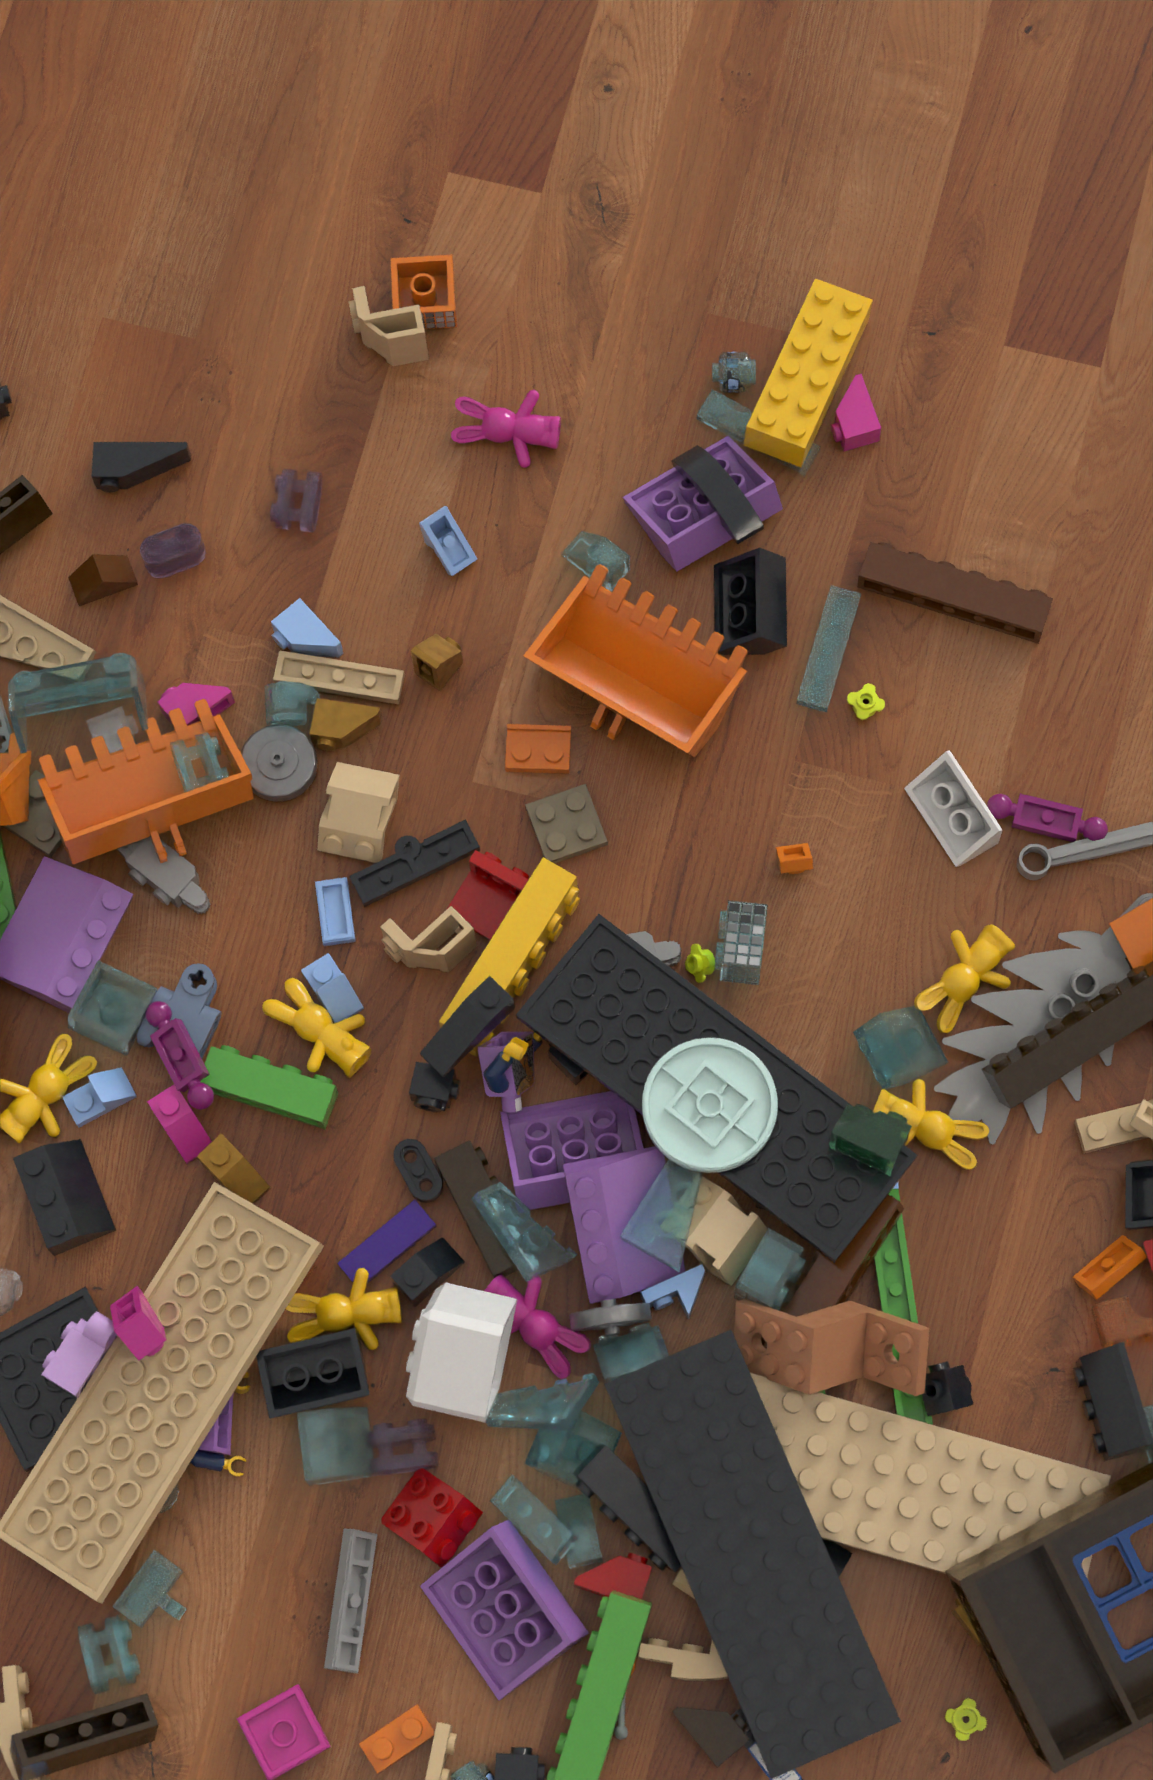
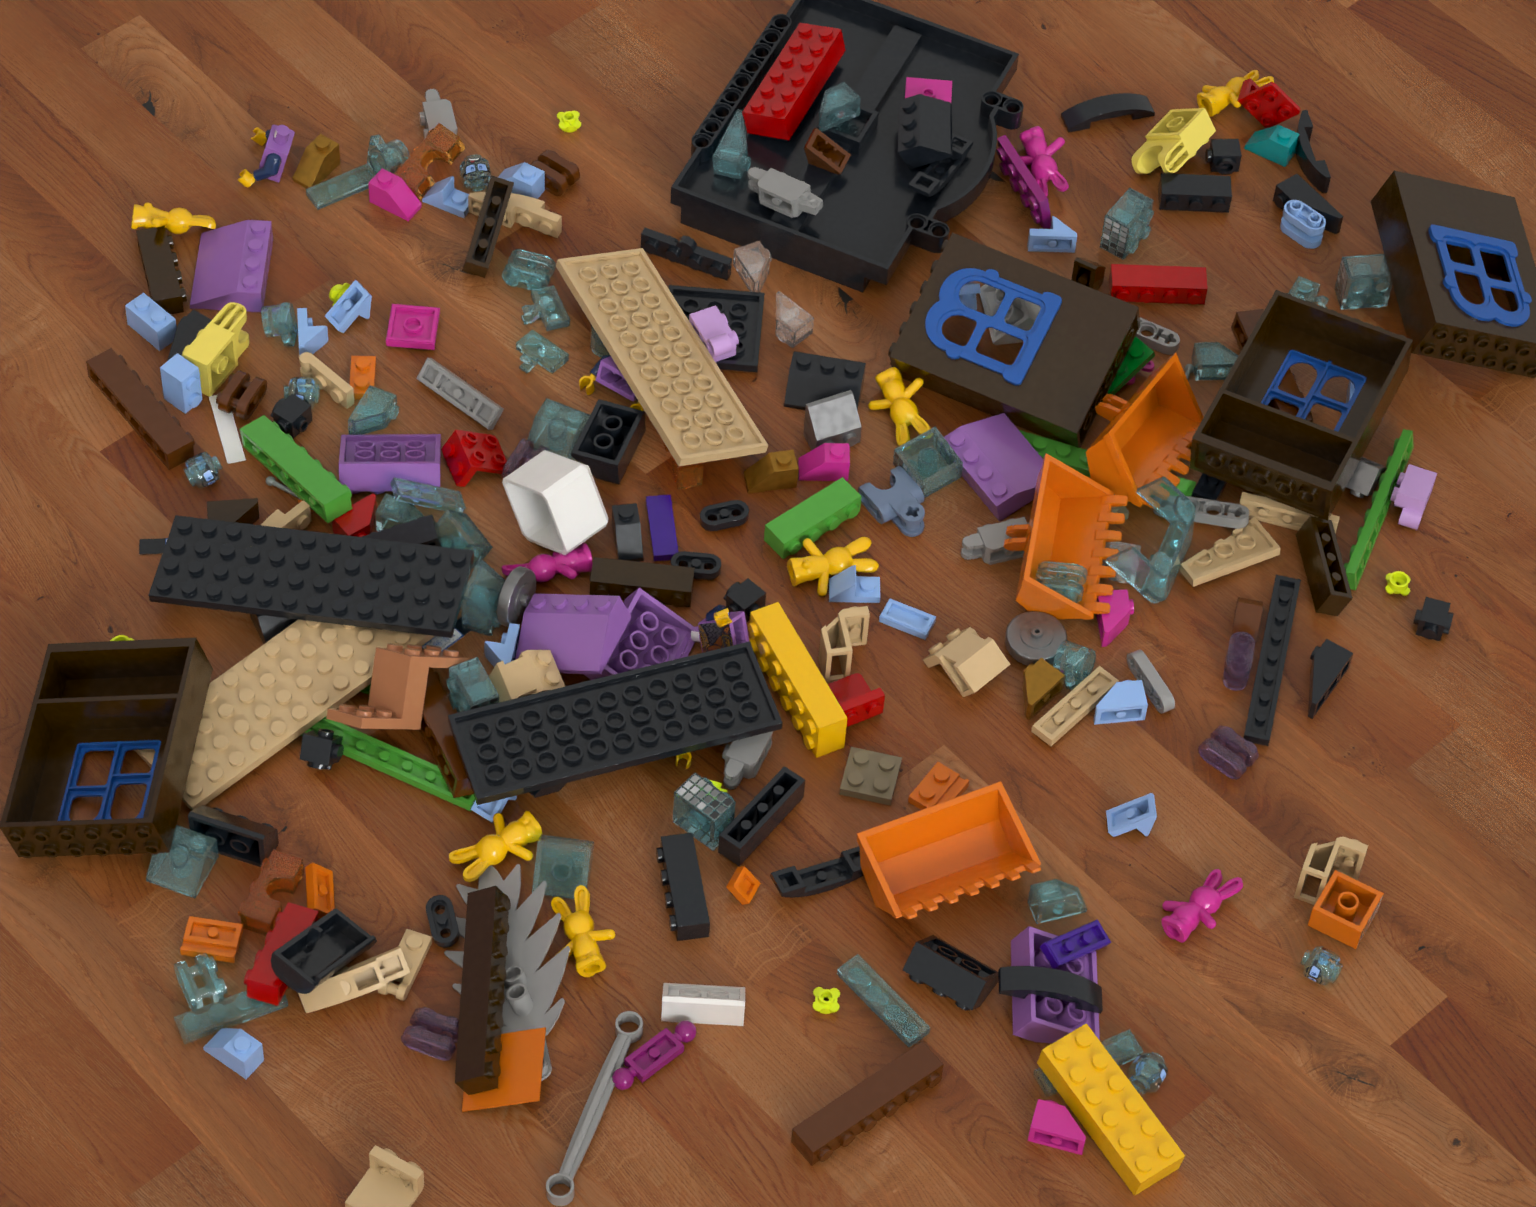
camera: 115 degrees right, 20 degrees down
light blue slope [62,1067,137,1128] -> none
dark pink slope [110,1286,167,1361] -> none
magenta plate [145,1001,214,1109] -> none
yellow animal [286,1268,402,1350] -> none
black hinge [349,819,480,907] -> none
pearl gold slope [411,634,463,691] -> none
black slope [420,976,515,1078] -> none
clear light blue wing [471,1182,578,1283] -> none
clear light blue wing [486,1373,600,1431] -> none
clear light blue wing [620,1159,703,1272] -> none
light aqua plate [642,1038,778,1173] -> none
clear green slope [829,1104,912,1176] -> none
none -> clear light blue slope [348,386,399,435]
none -> black plate [426,895,460,948]
none -> clear light blue plate [516,329,569,374]
none -> black brick [656,833,710,941]
none -> black plate [700,500,749,531]
none -> black brick [718,766,805,866]
none -> black slope [770,846,864,898]
none -> flat silver slope [803,390,862,450]
none -> dark purple tile [1039,919,1111,969]
none -> light grey beam [1126,649,1175,714]
none -> black plate [1243,575,1301,746]
none -> clear light blue head [1300,946,1343,986]

